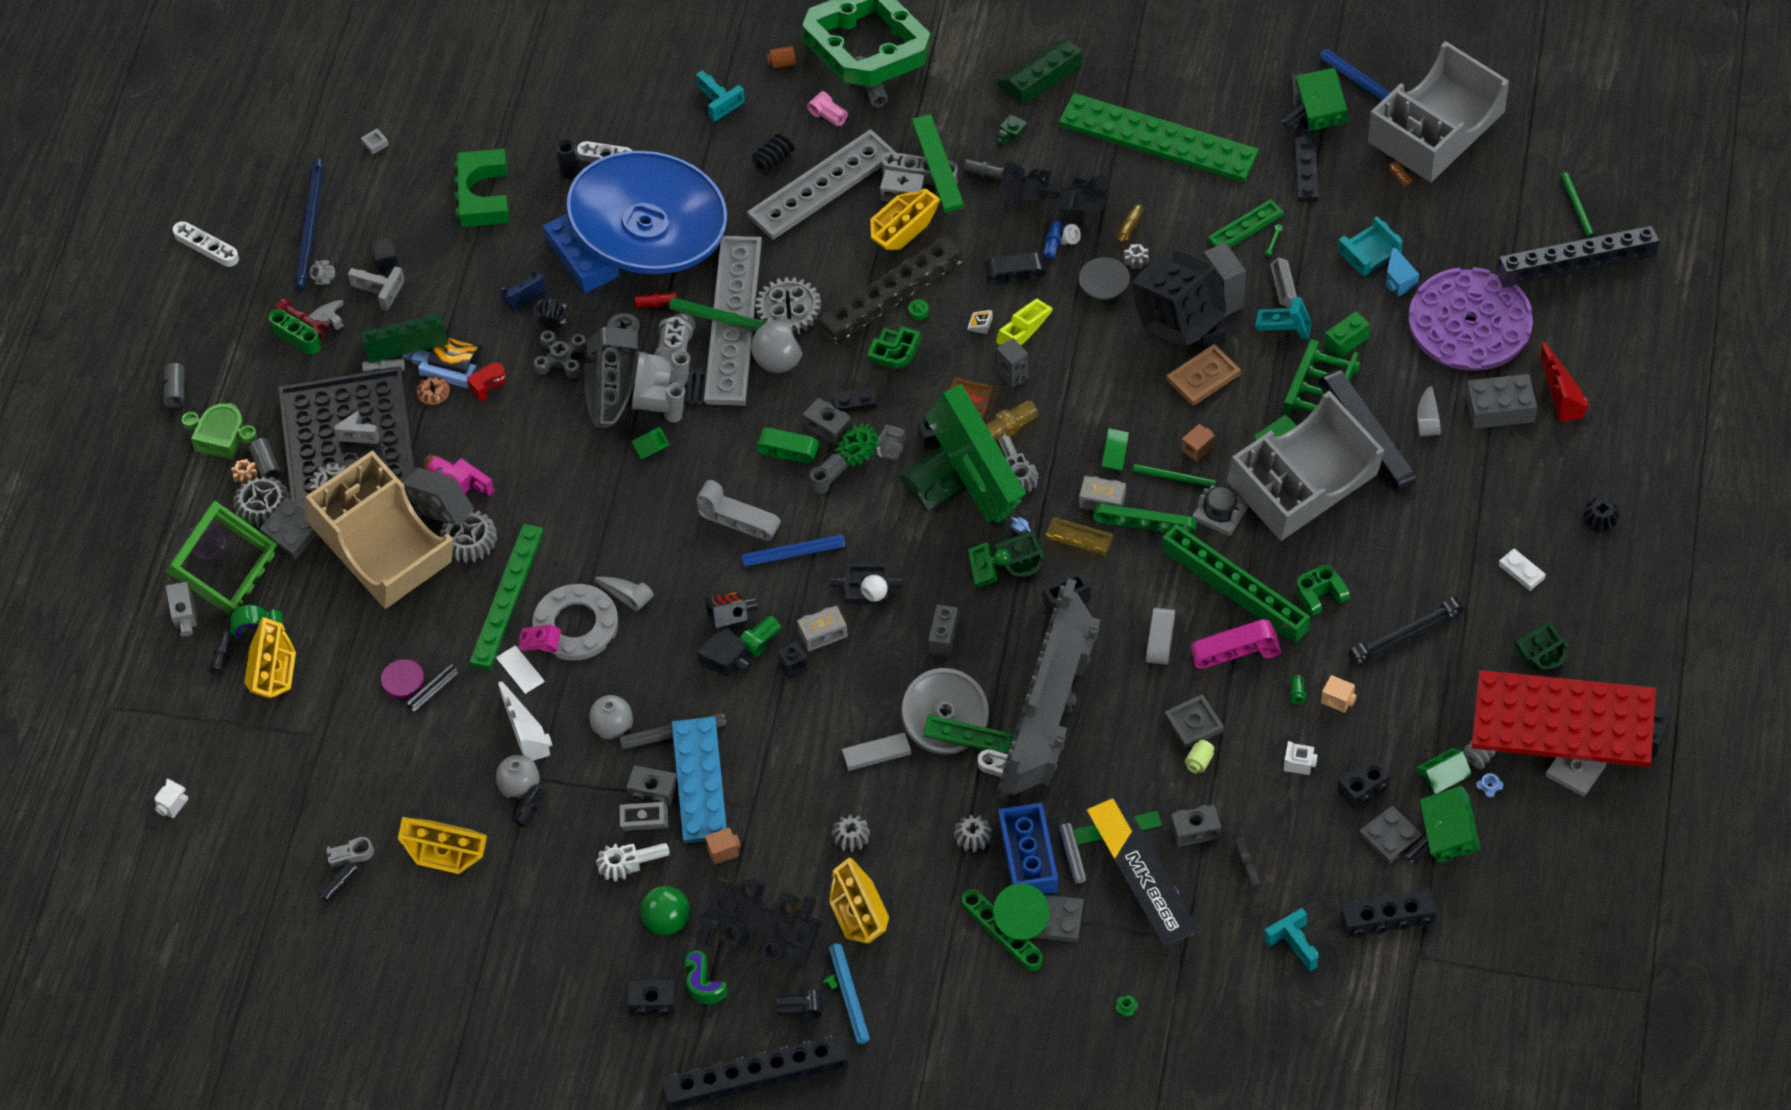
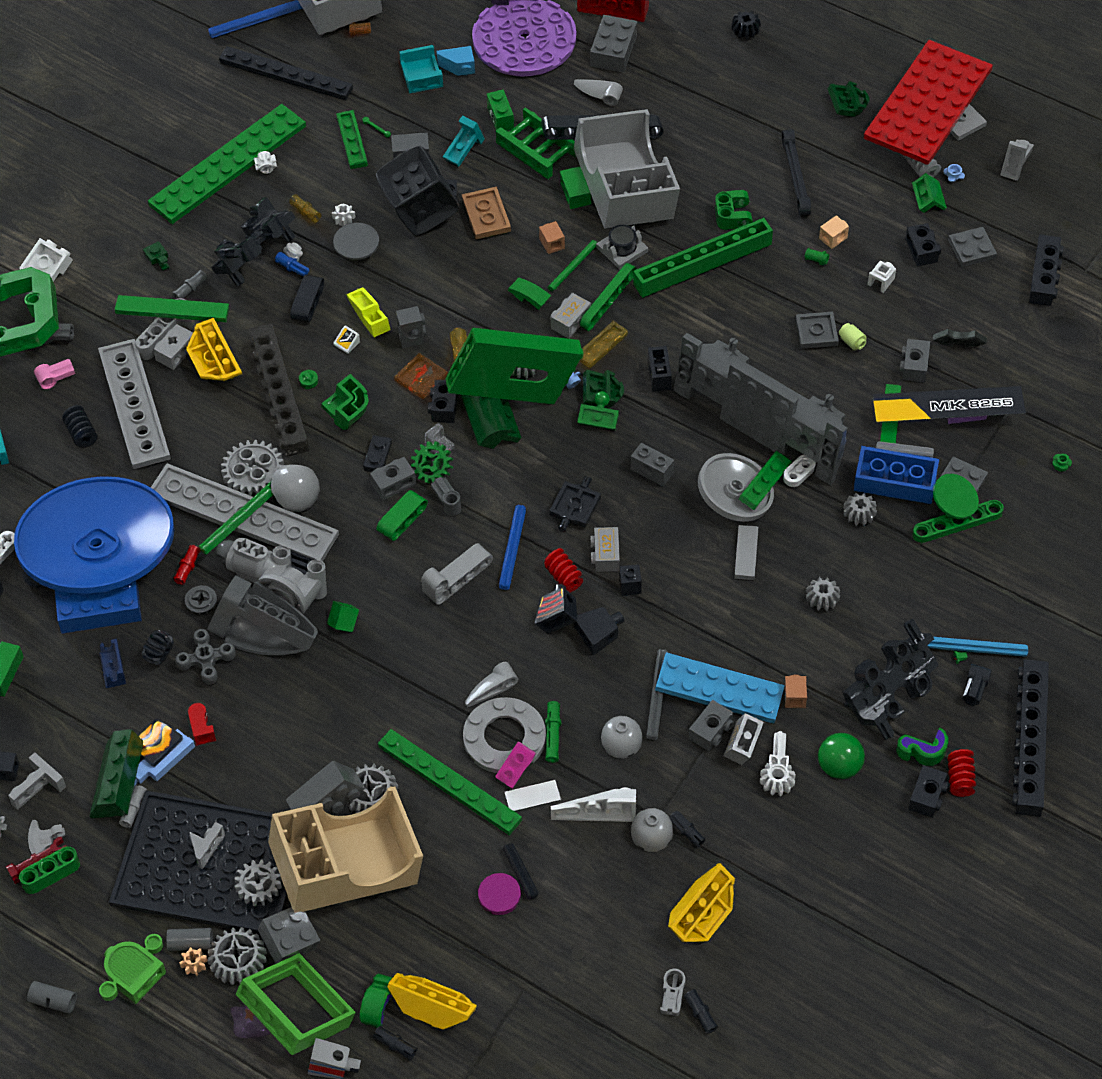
camera: 70 degrees left, 0 degrees up
nougat gear [417,375,450,405] -> none
dark pink plate [423,454,494,496] -> none
green piece [740,616,781,657] -> none
yellow wedge [829,857,889,944] -> none
white piece [861,575,888,602] -> none
dark green slope [997,40,1082,106] -> none
light grey beam [1146,607,1175,665] -> none
dark pink beam [1191,620,1281,668] -> none
teal bracket [1264,908,1319,972] -> none
light grey piece [1270,257,1297,308] -> none
green piece [1281,68,1348,131] -> none
green piece [1405,786,1480,864] -> none
white plate [1499,549,1545,591] -> none
none -> white plate [19,238,73,282]
none -> white gear [254,151,277,174]
none -> red piece [544,548,583,592]
none -> green pin [545,701,561,763]
none -> red piece [947,749,976,797]
none -> light grey bracket [1000,139,1034,181]

